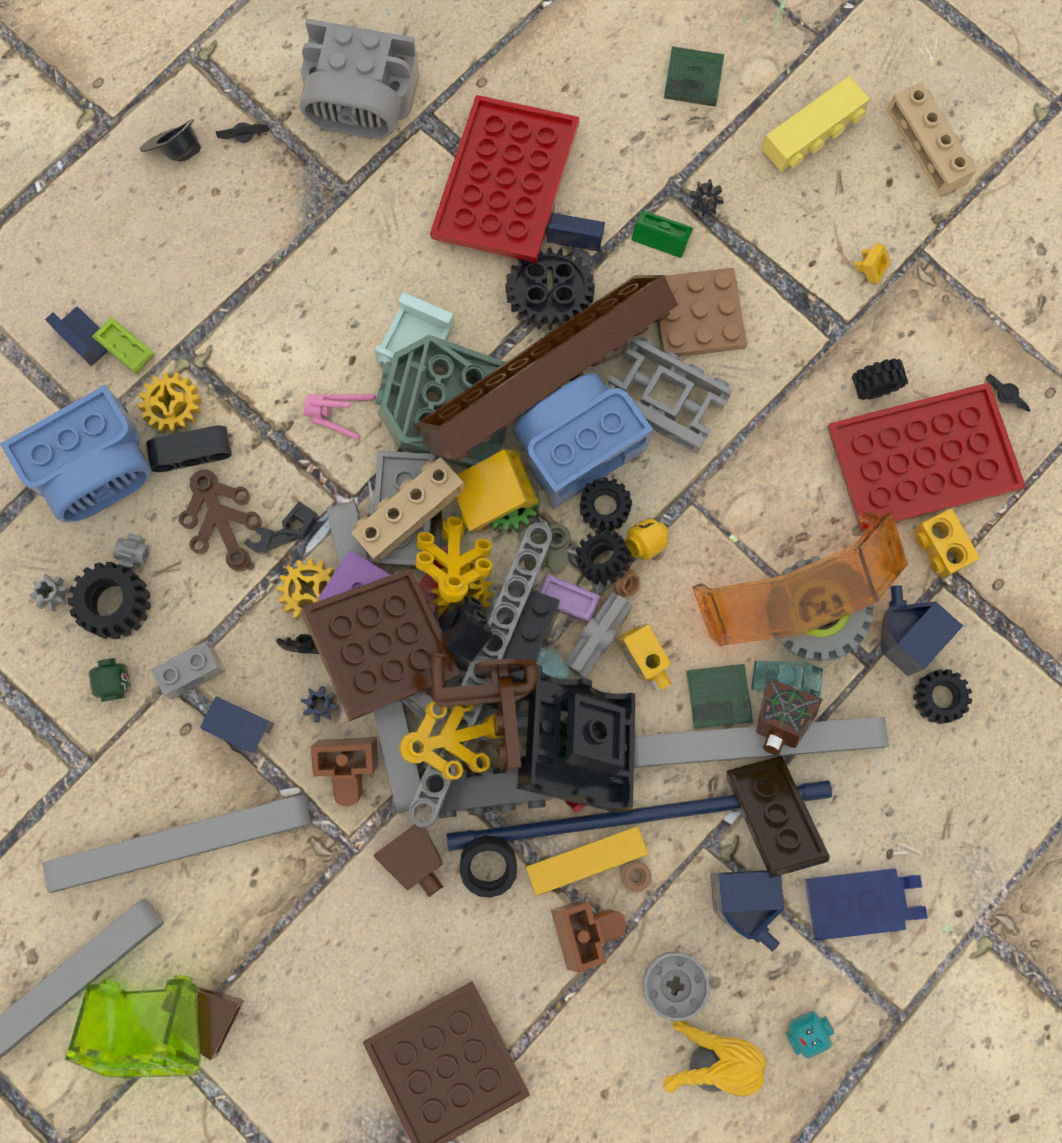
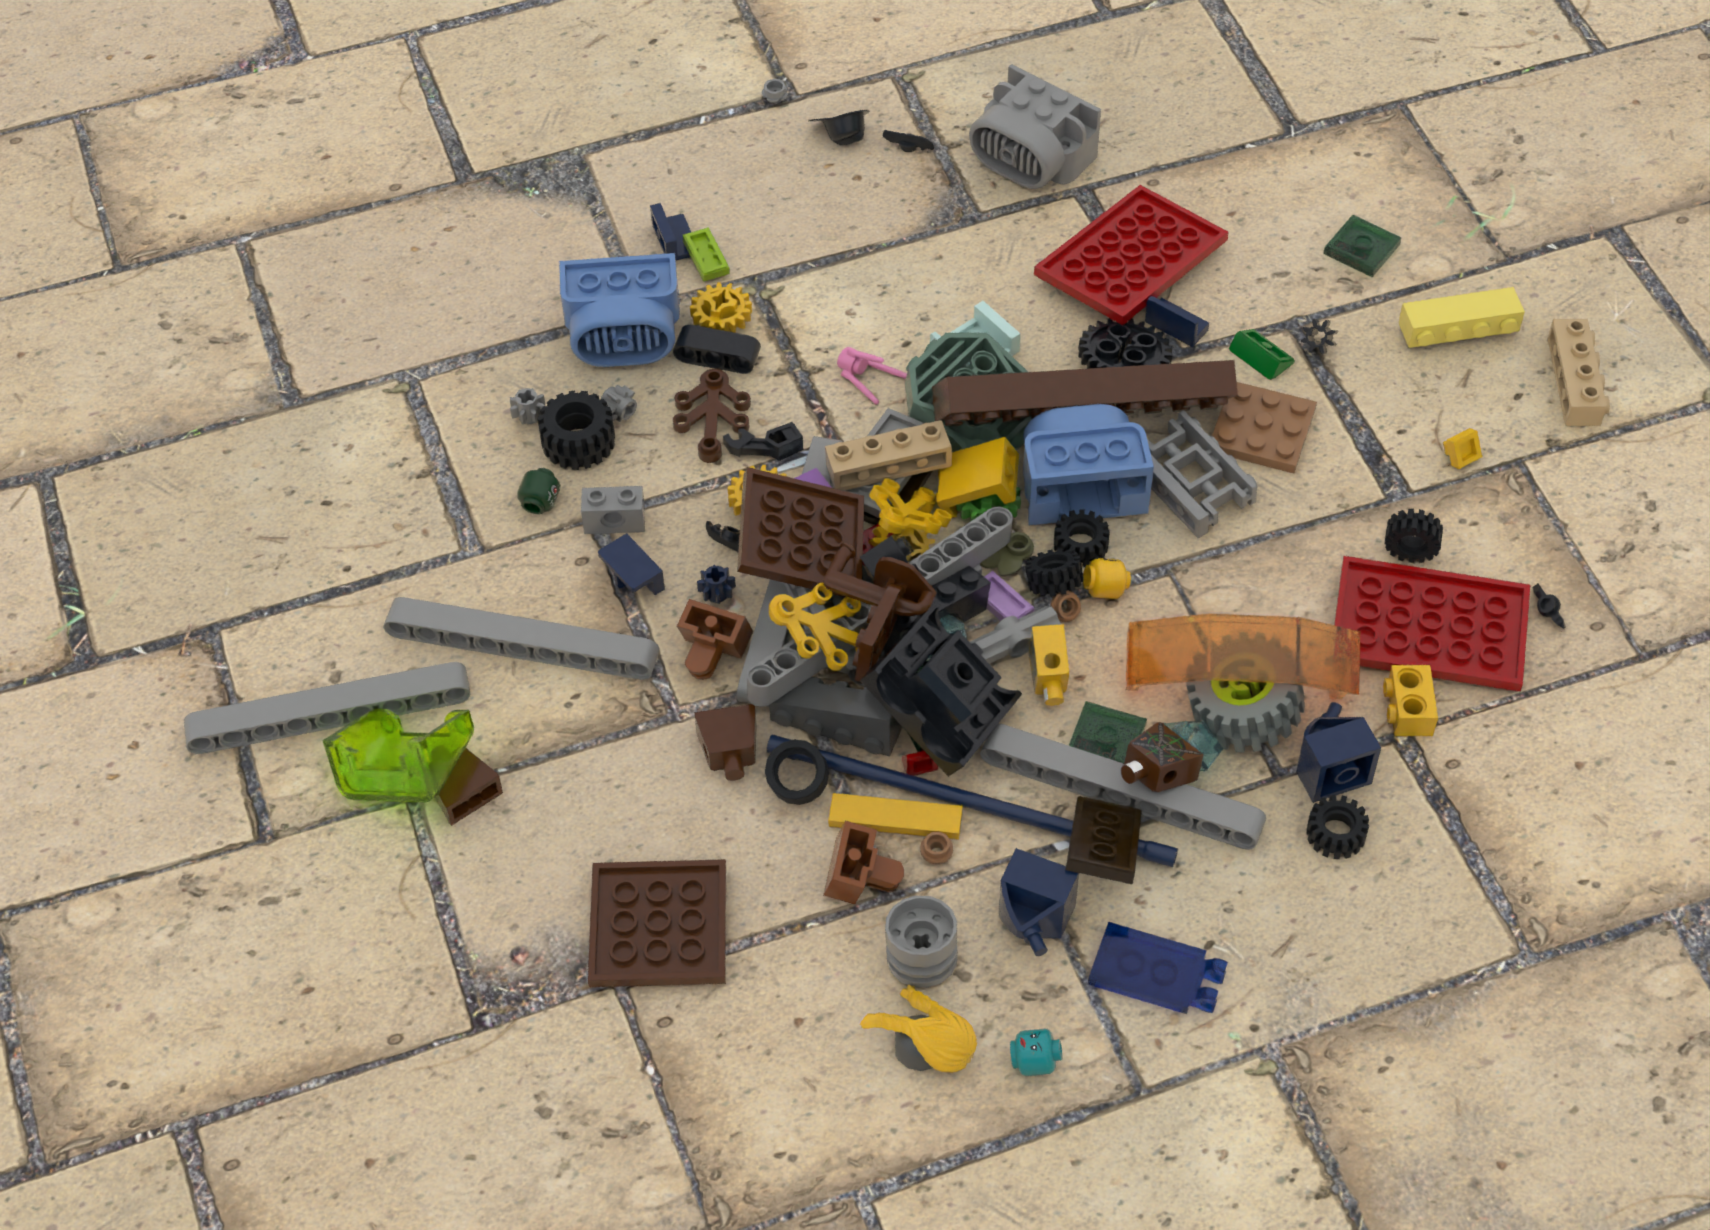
camera: 30 degrees right, 25 degrees down
none -> light grey plate [762,79,788,104]

